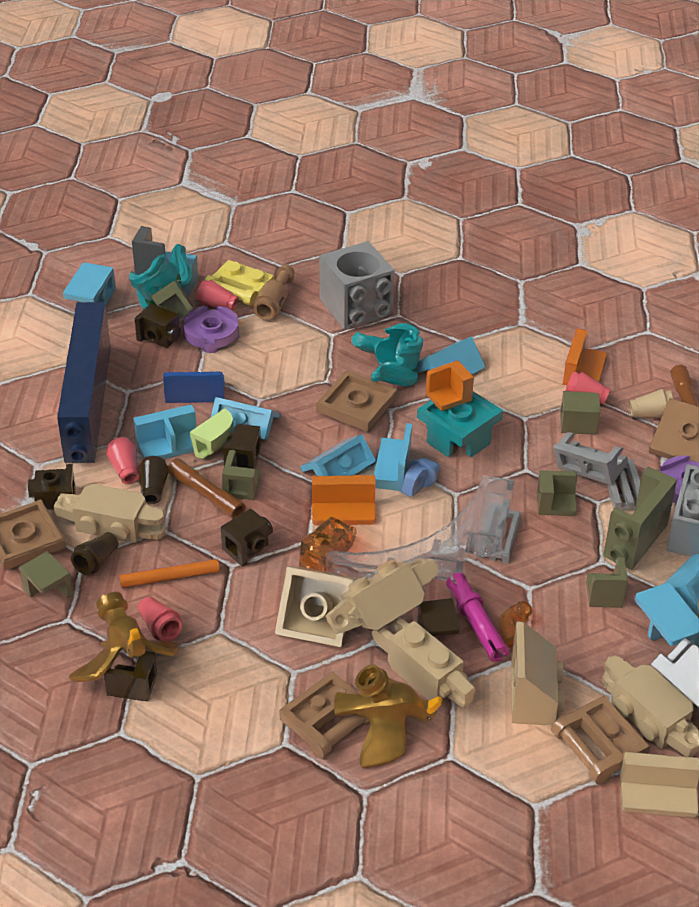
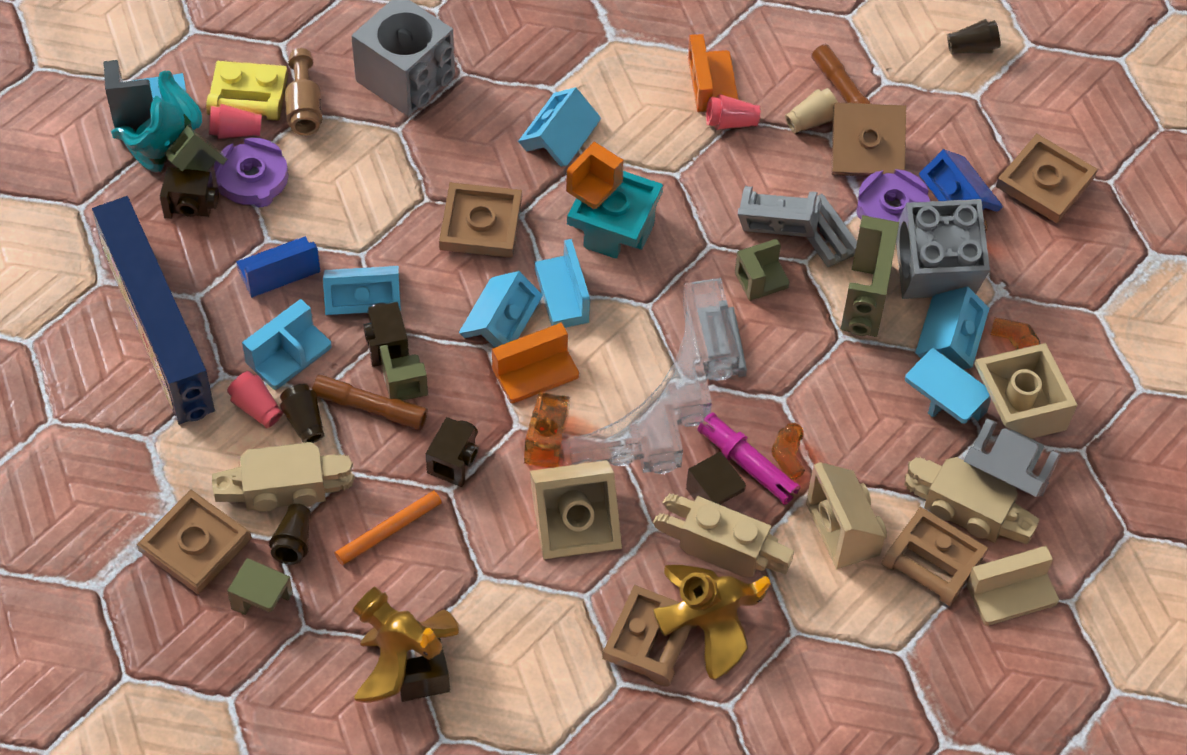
camera: 25 degrees left, 15 degrees up
dark brown brick [28,464,76,510] -> none
medium azure panel [63,263,116,304] -> none
coral cone [138,597,182,641] -> none
yellowish green brick [190,408,233,459] -> none
tan hinge [325,558,439,634] -> none
teal hair [351,323,423,387] -> none
medium blue piece [401,458,440,497] -> none
olive panel [560,391,601,435] -> none
olive panel [586,557,628,608] -> none

